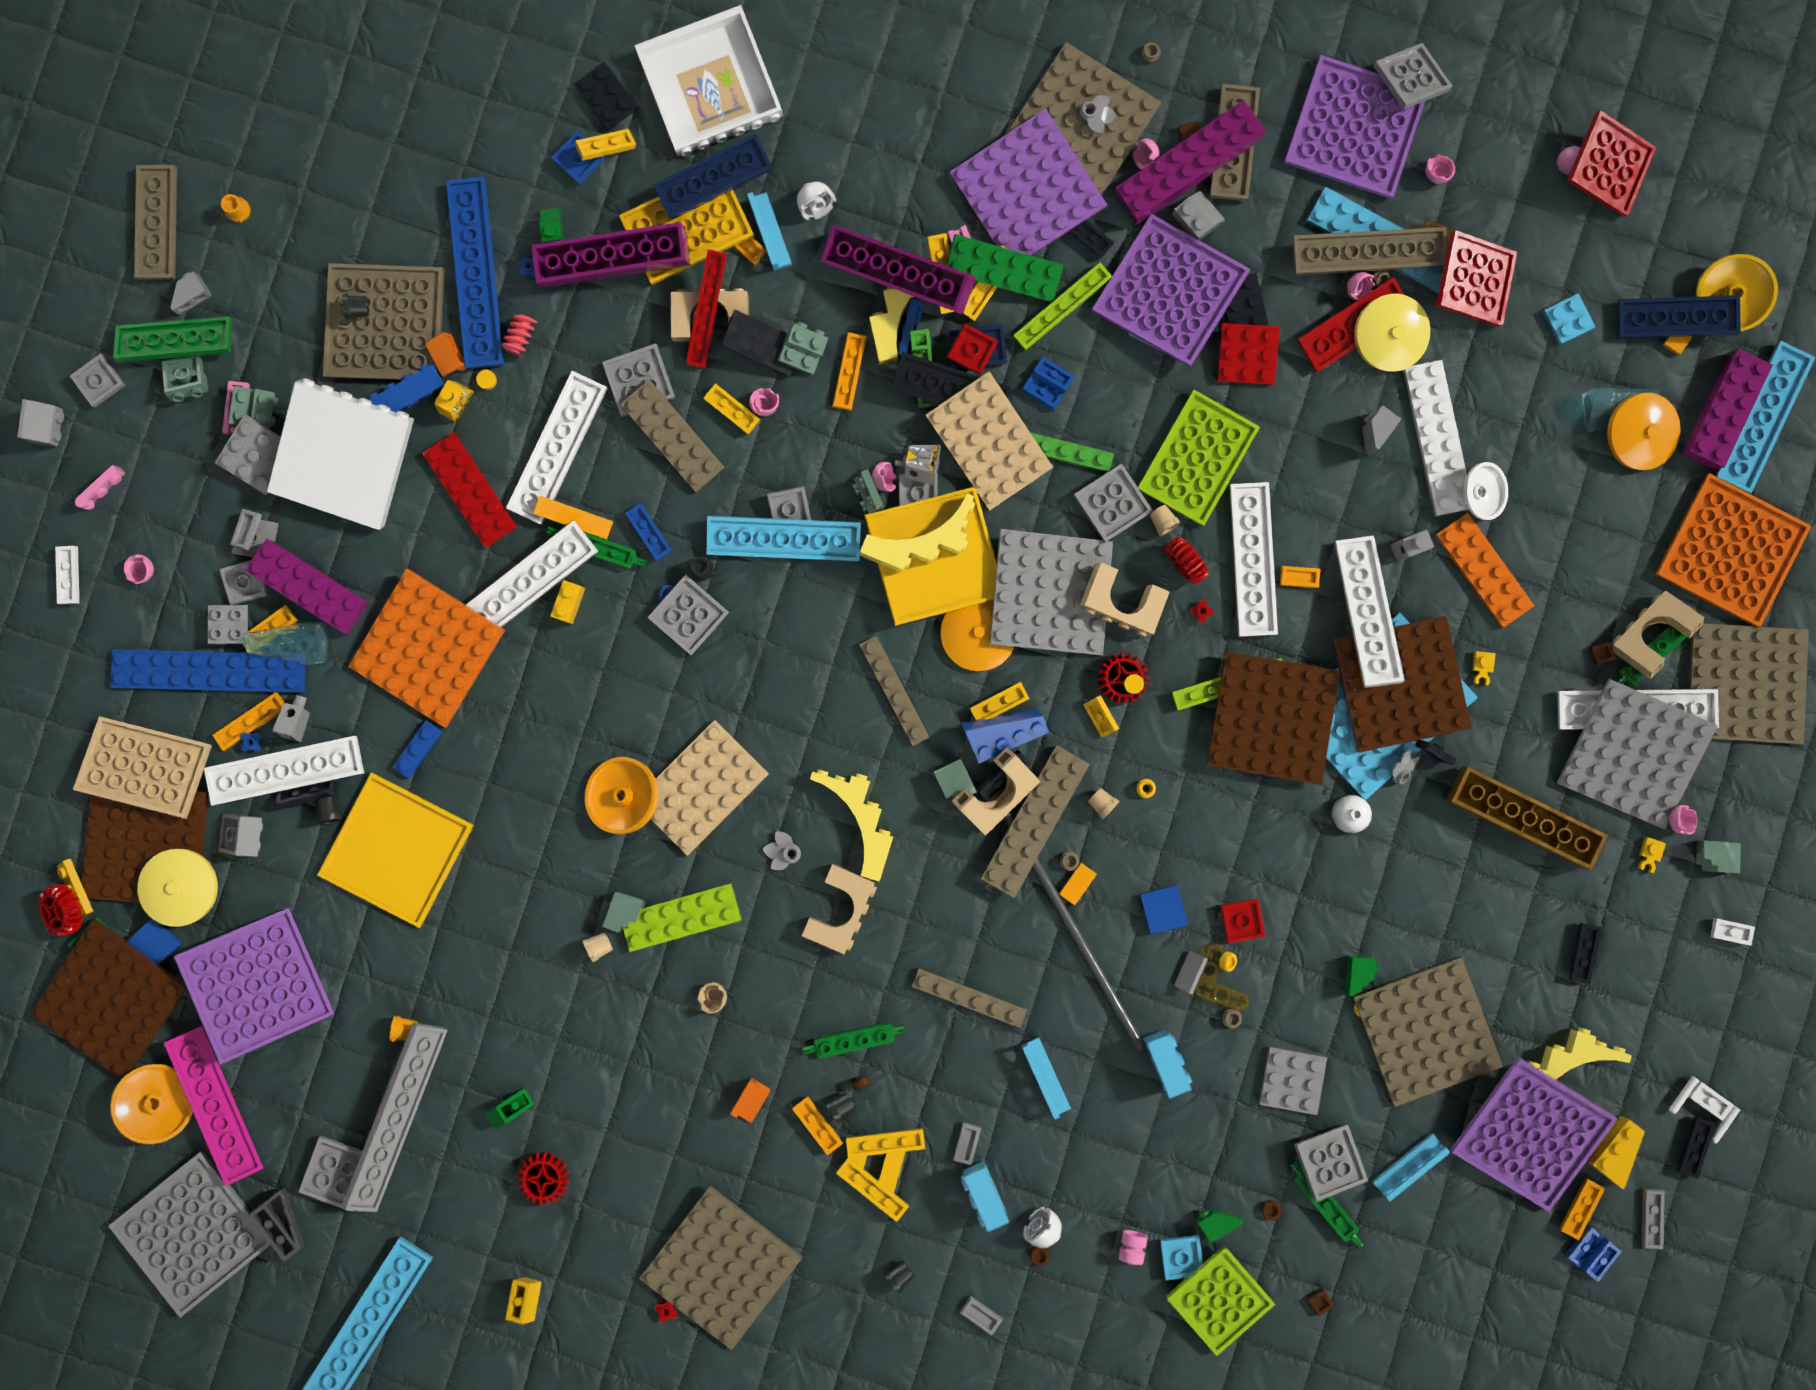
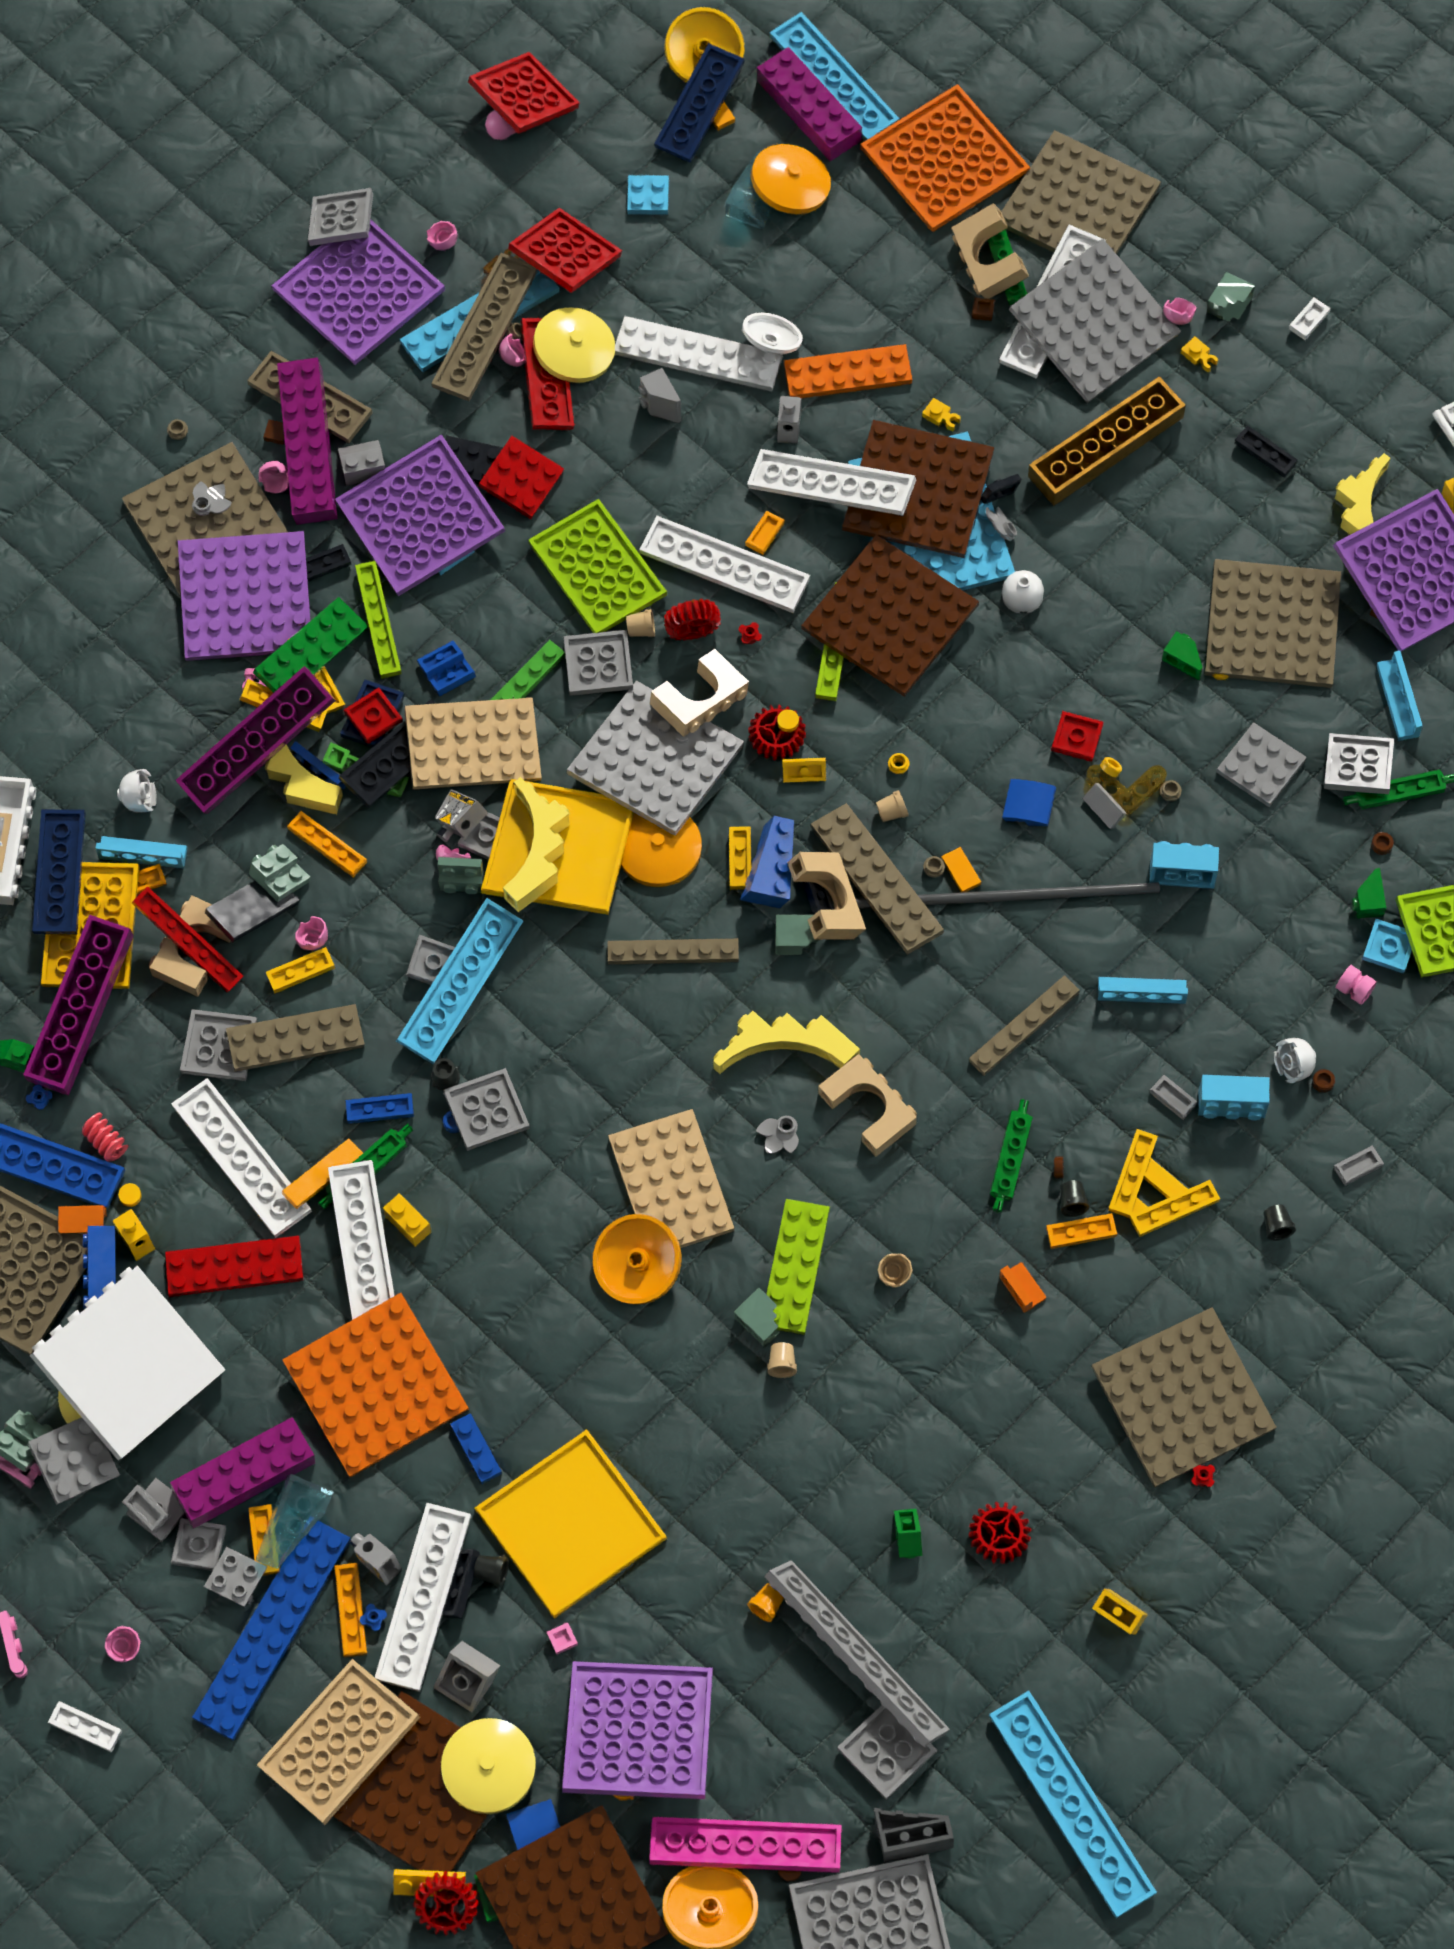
camera: 60 degrees left, 20 degrees down
none -> bright pink plate [547,1622,578,1655]

